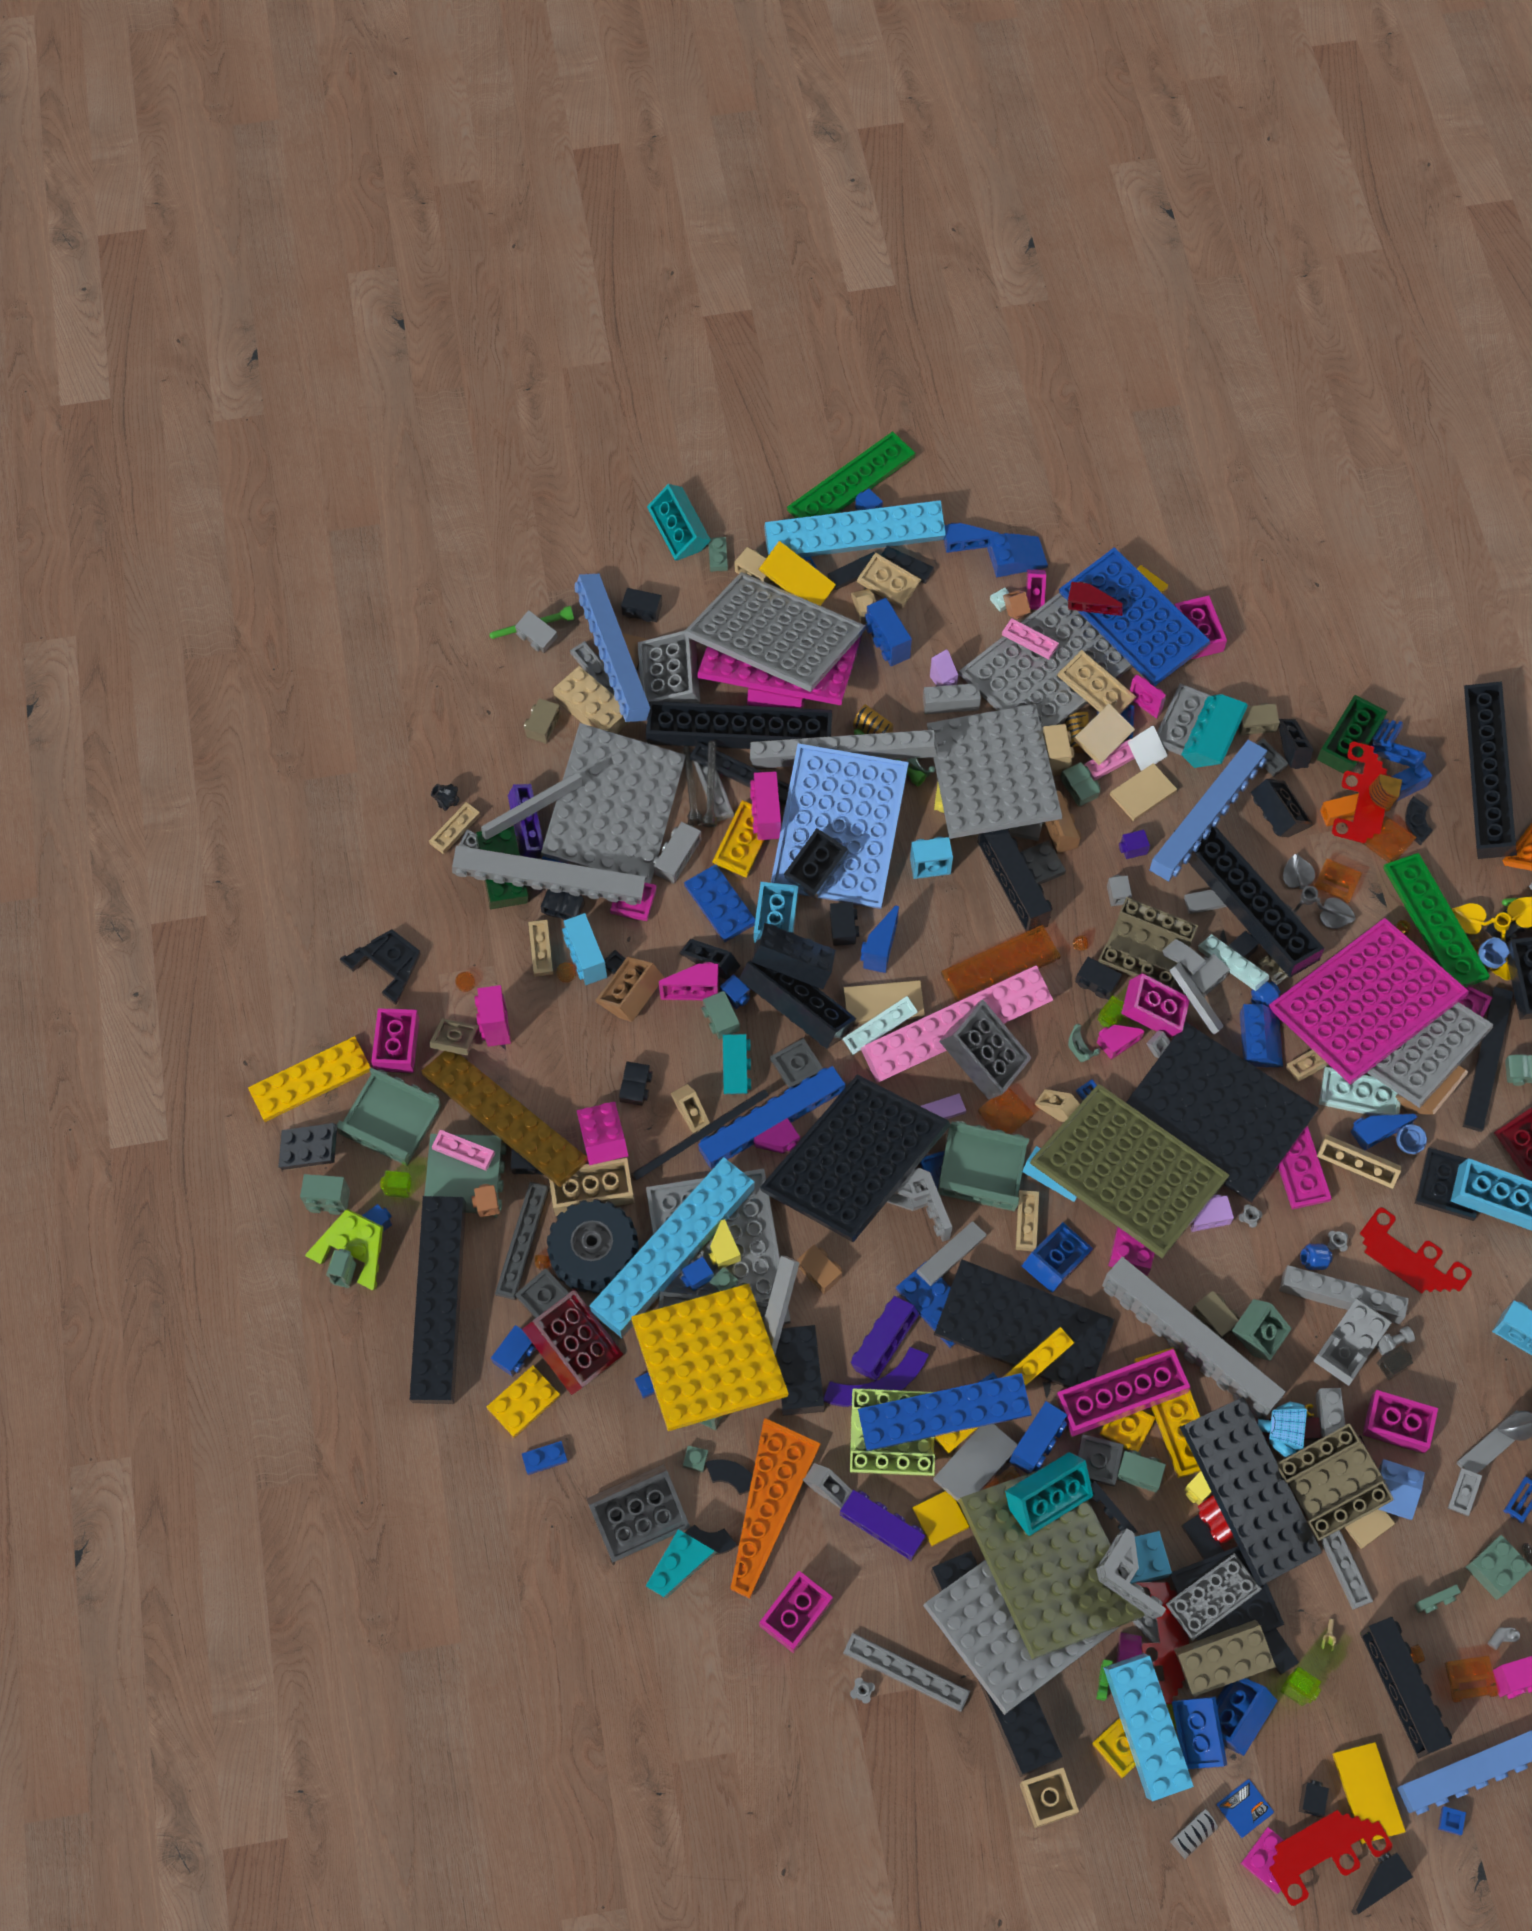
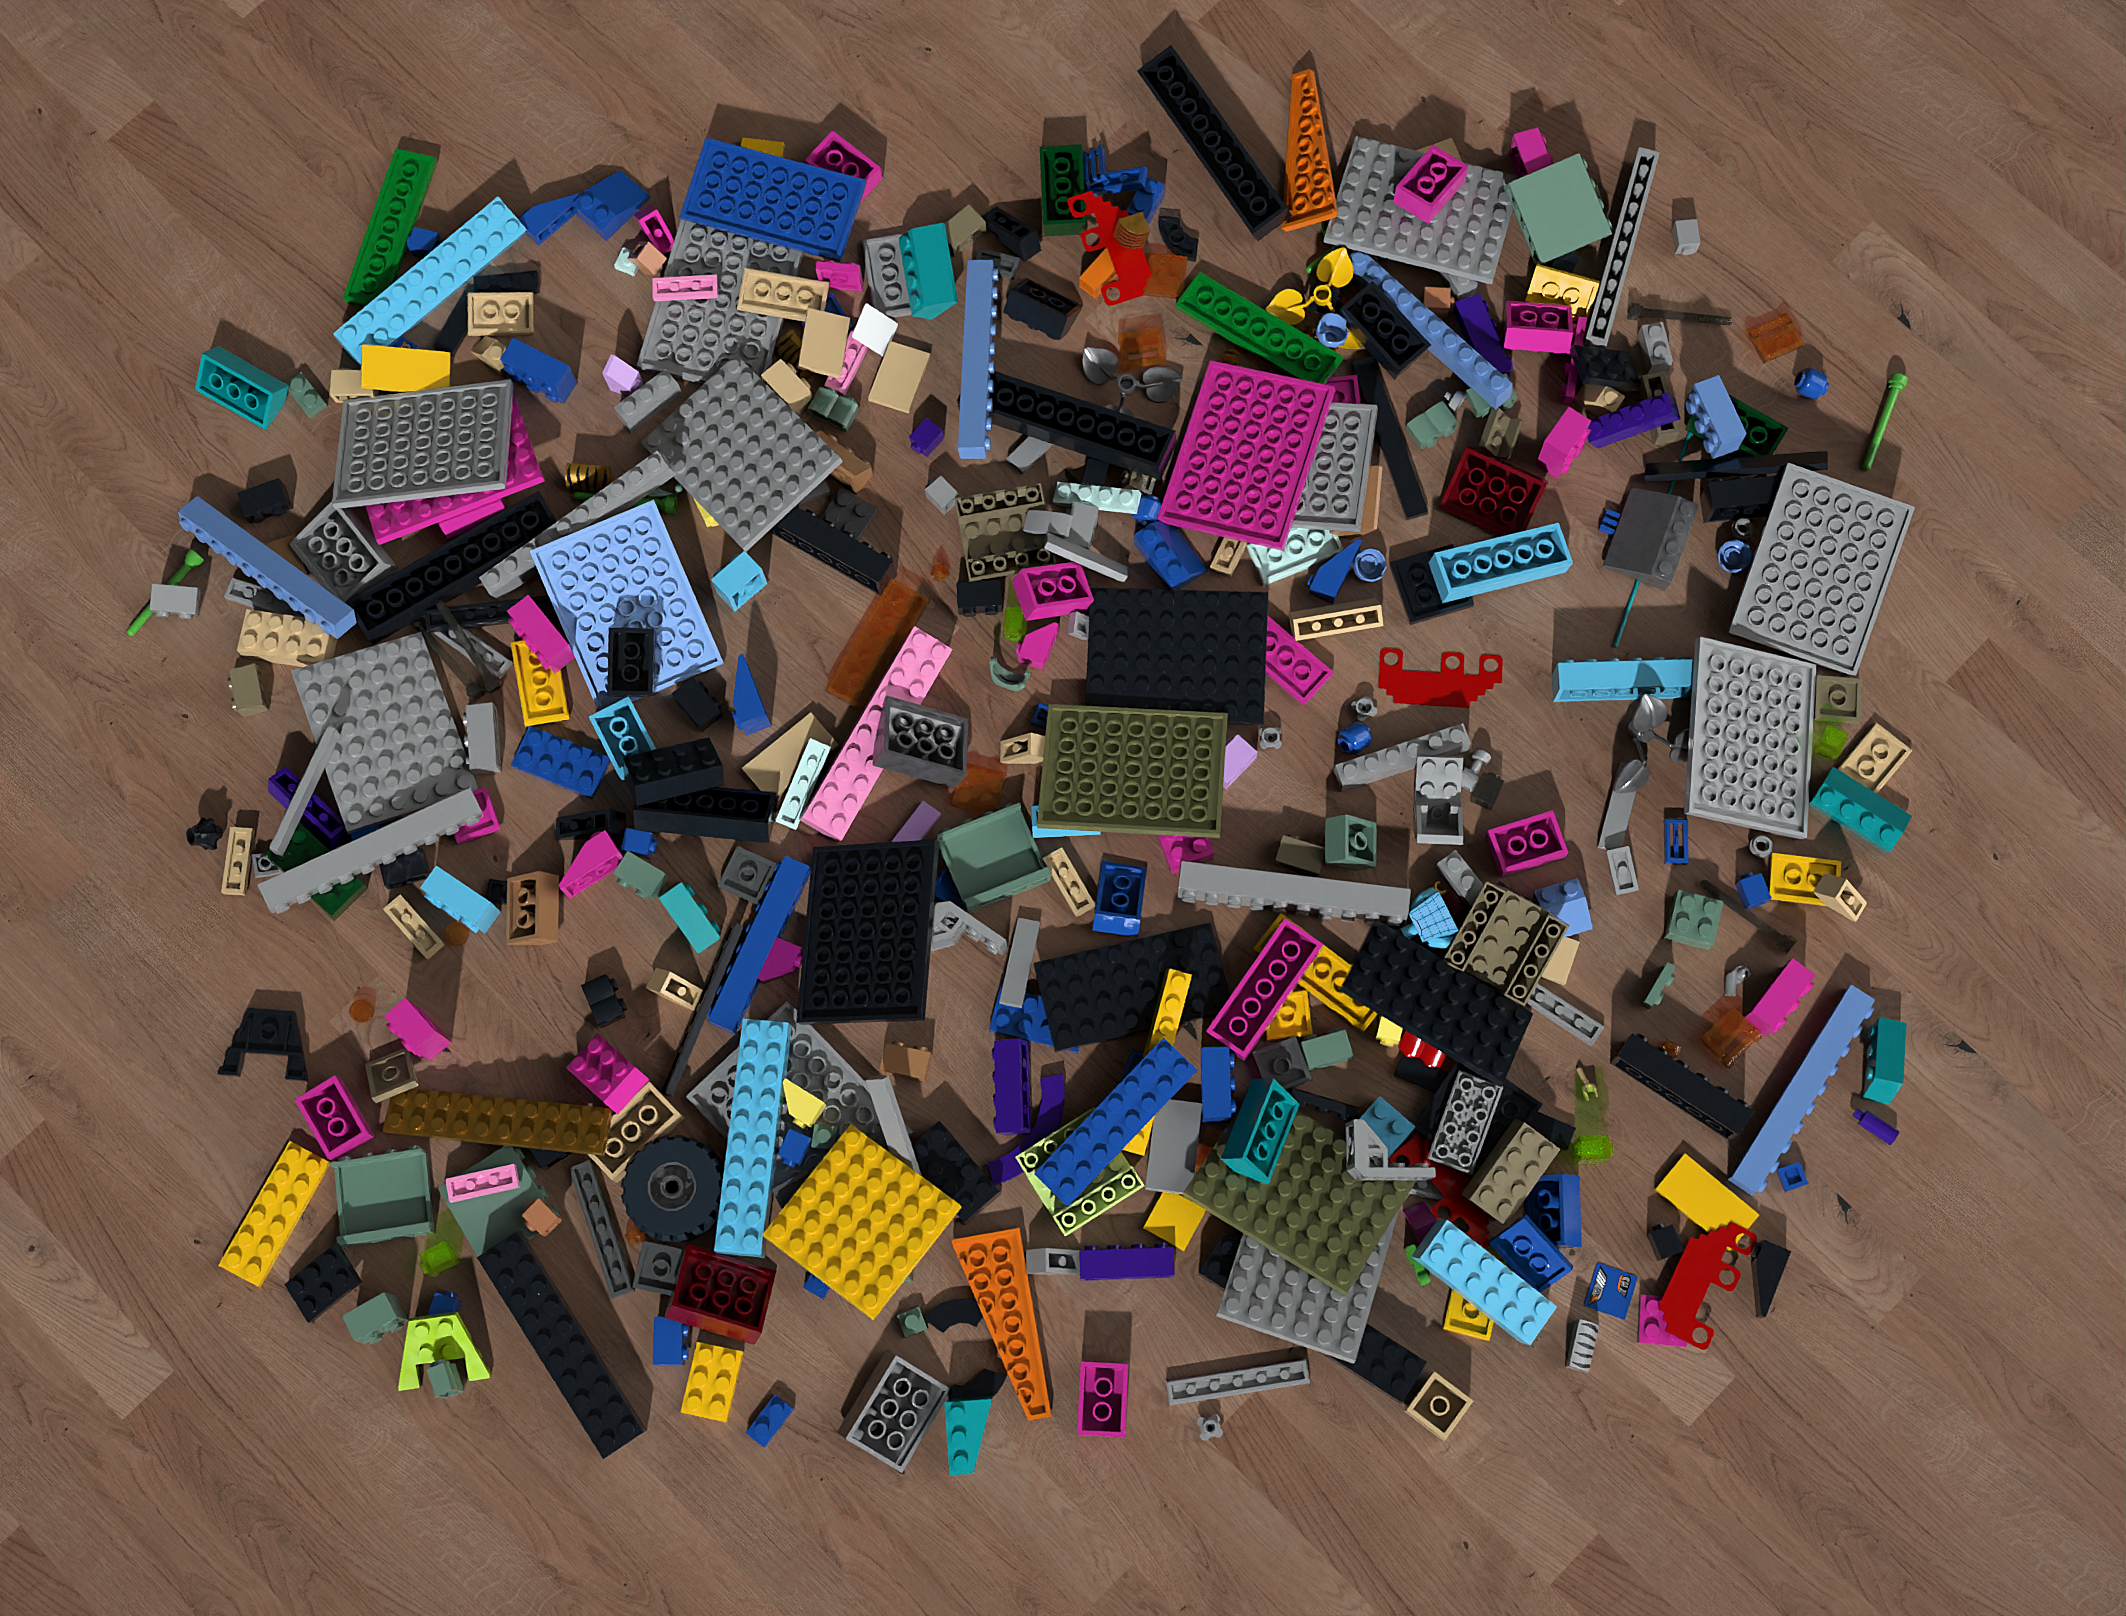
camera: 30 degrees left, 10 degrees up
dark red slope [1068,581,1123,616] -> none

